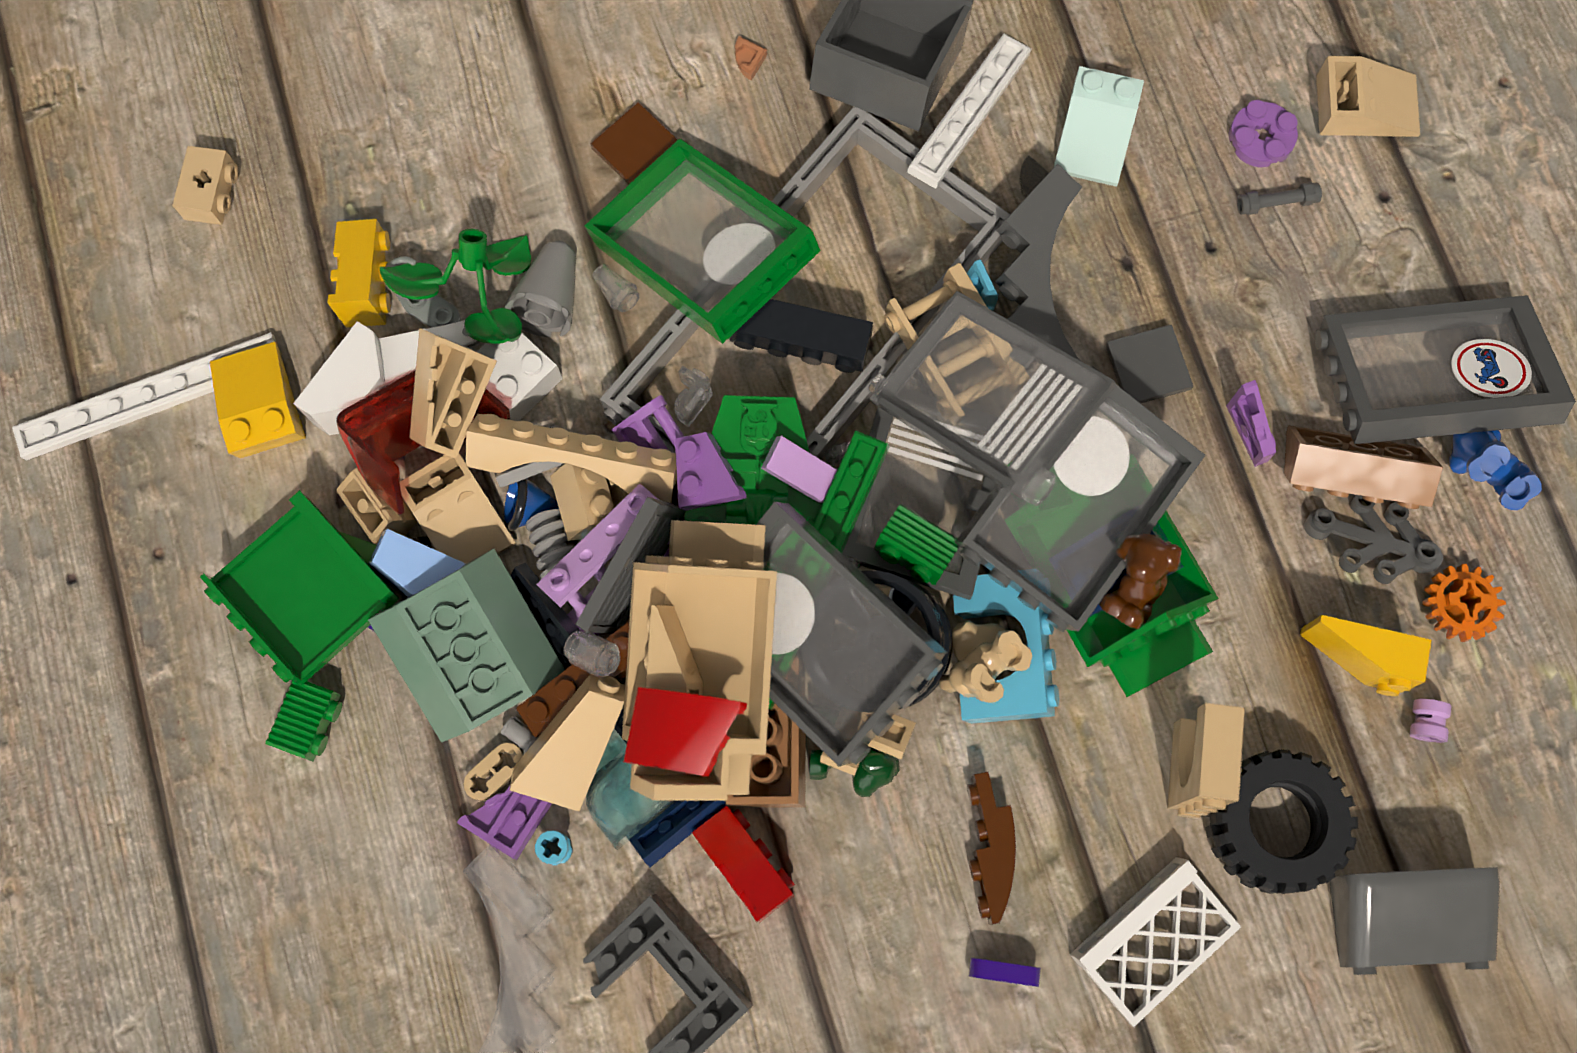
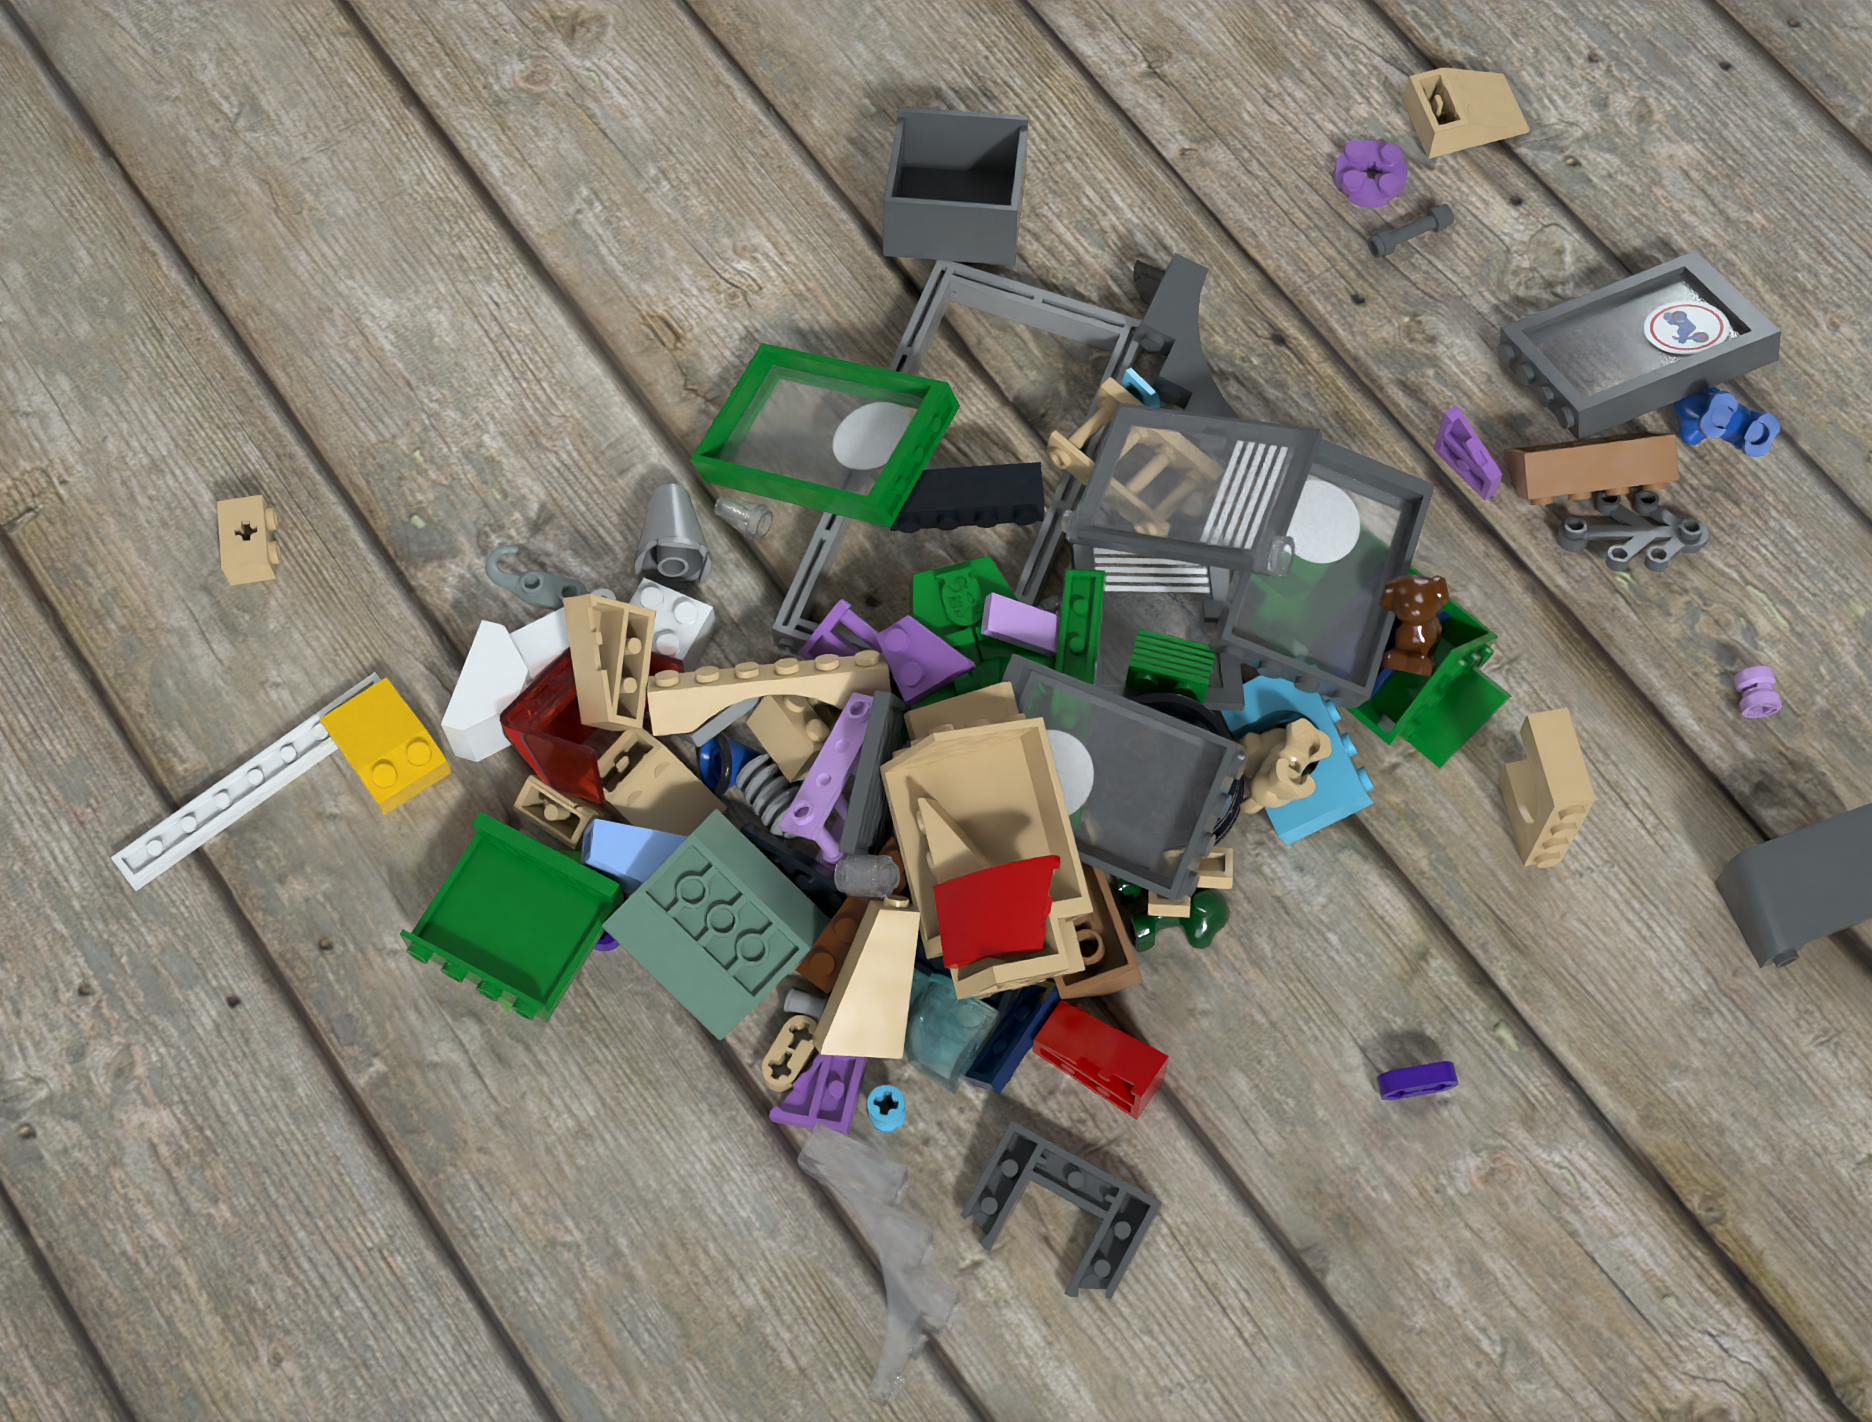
camera: 20 degrees left, 10 degrees down
green brick [265,681,342,762] -> none
yellow wedge [327,219,391,328] -> none
green plant [380,228,531,344] -> none
reddish brown tile [591,102,678,184] -> none
clear bracket [674,366,713,427] -> none
nougat tile [735,36,767,81] -> none
white tile [907,34,1031,189] -> none
reddish brown slope [967,772,1016,925] -> none
light aqua slope [1054,66,1144,187] -> none
white fence [1069,857,1241,1027] -> none
dark grey tile [1105,324,1193,404] -> none
black tyre [1205,749,1358,894] -> none
yellow slope [1300,615,1431,696] -> none
orange gear [1422,564,1506,642] -> none

